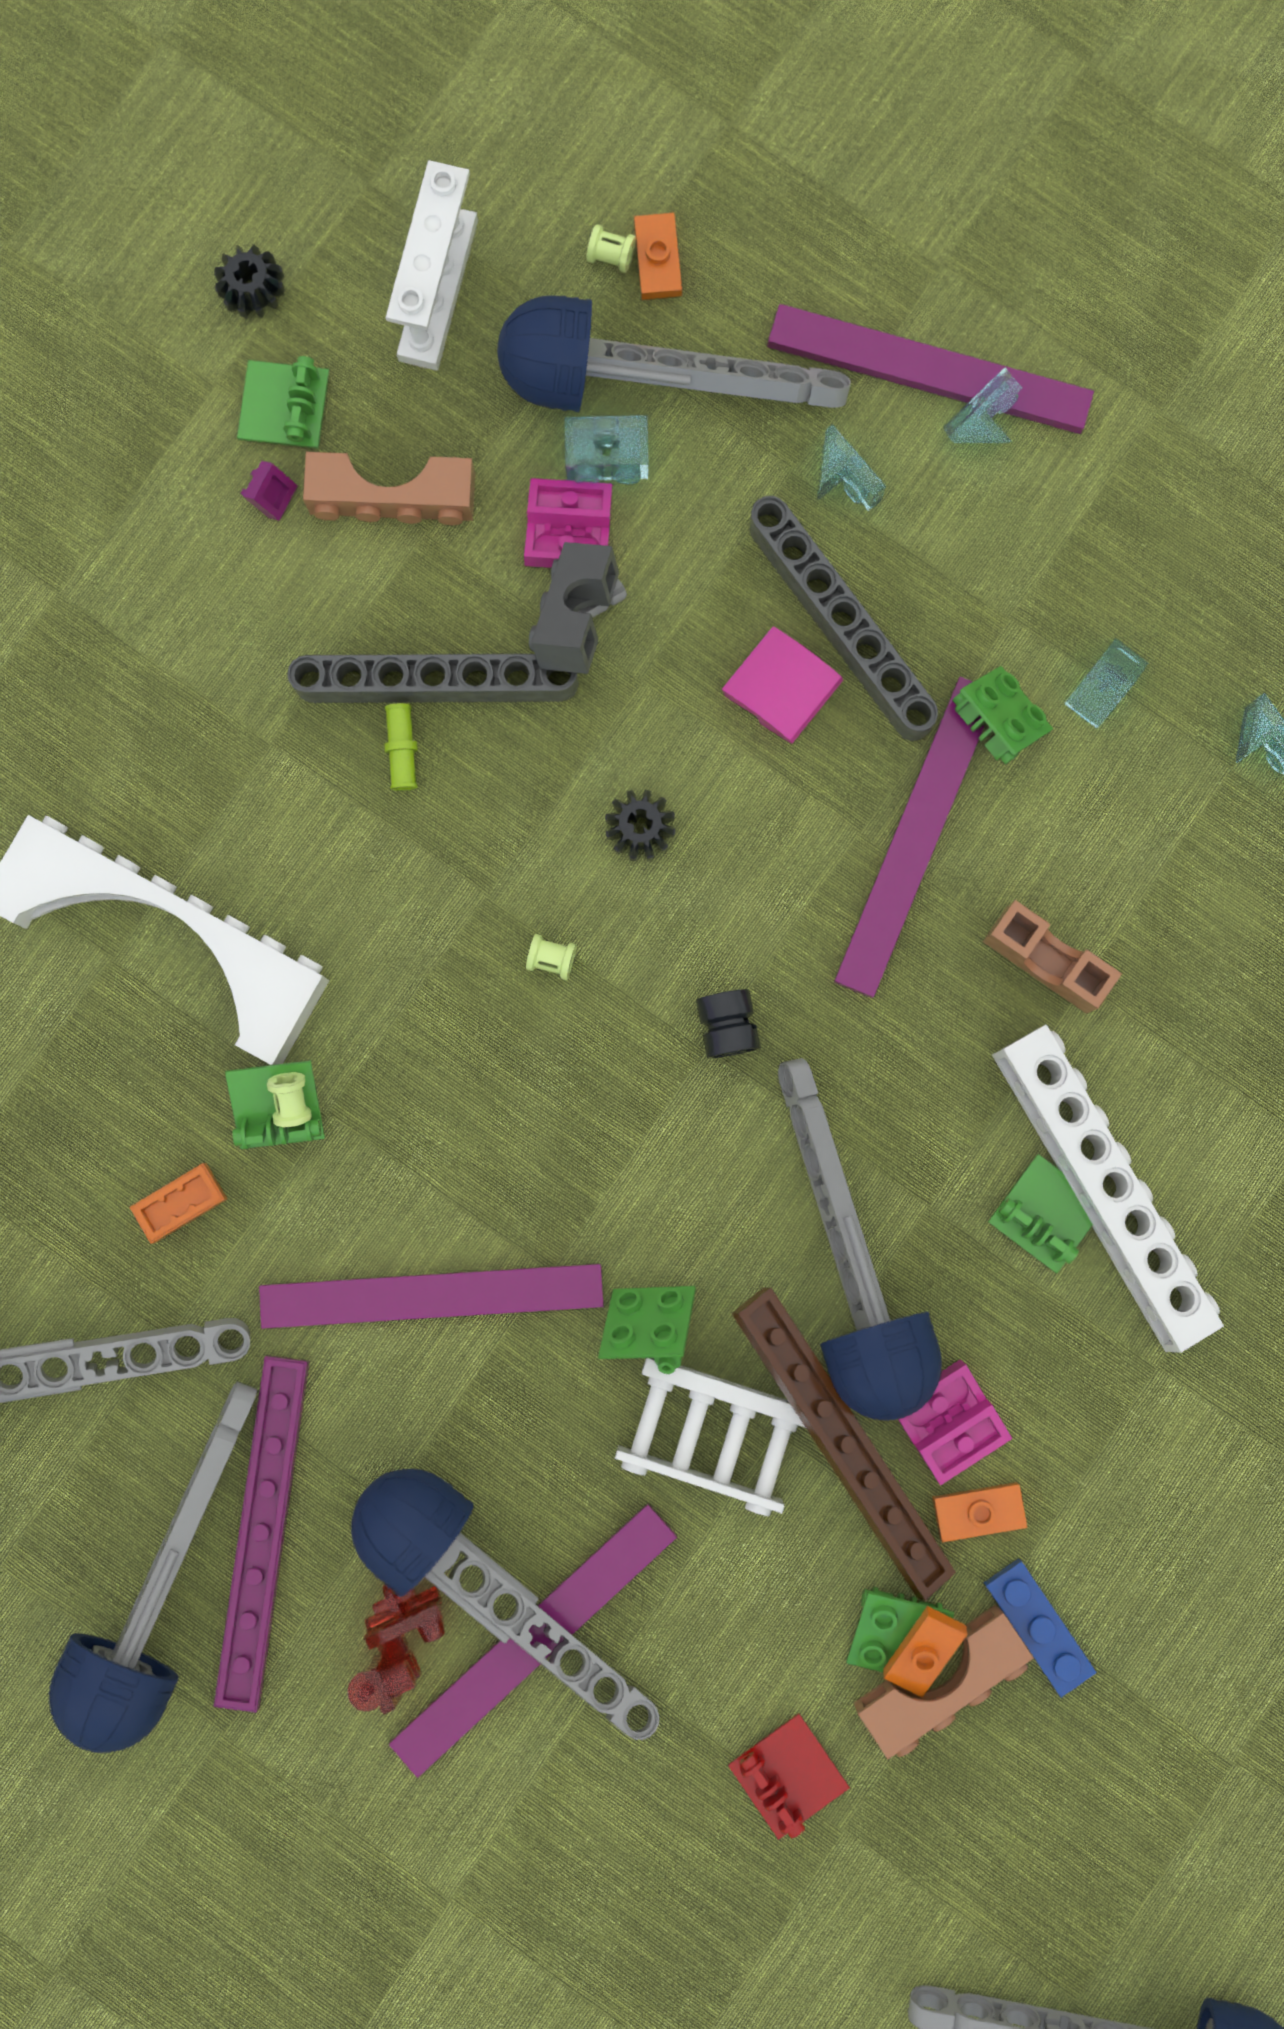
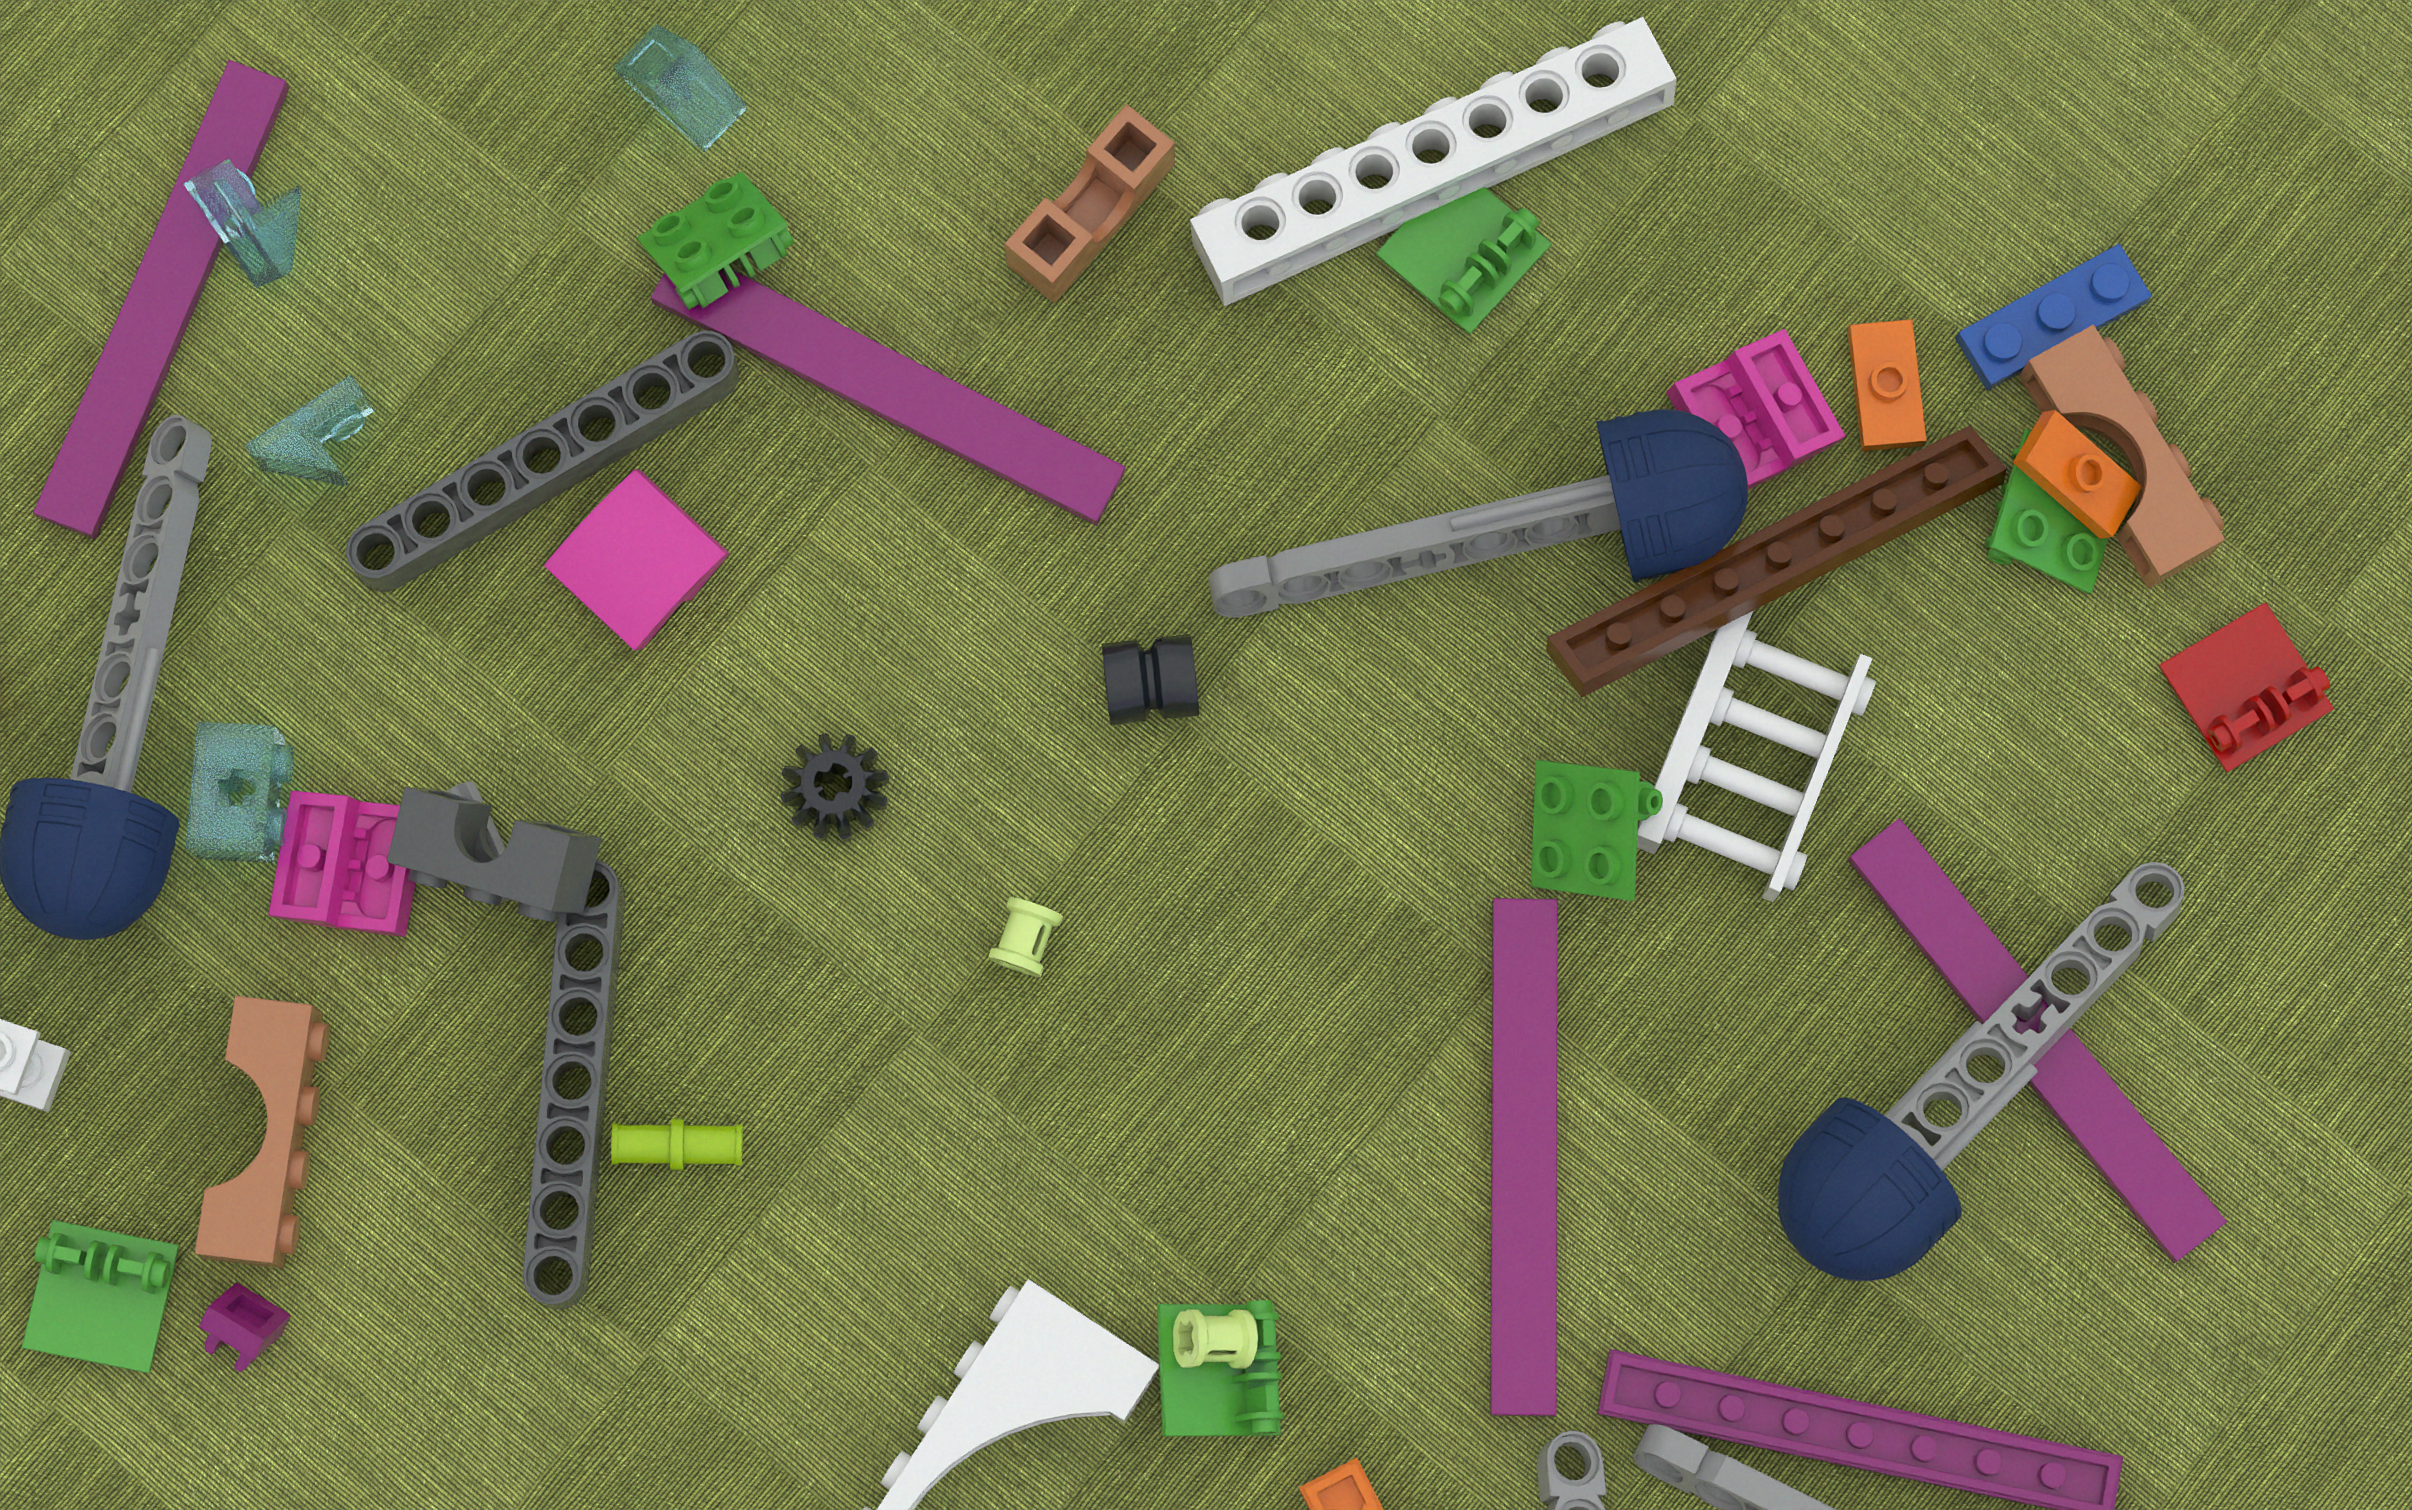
camera: 90 degrees left, 5 degrees down
clear red hips [347,1649,422,1715] -> none
clear red hips [364,1584,445,1662] -> none

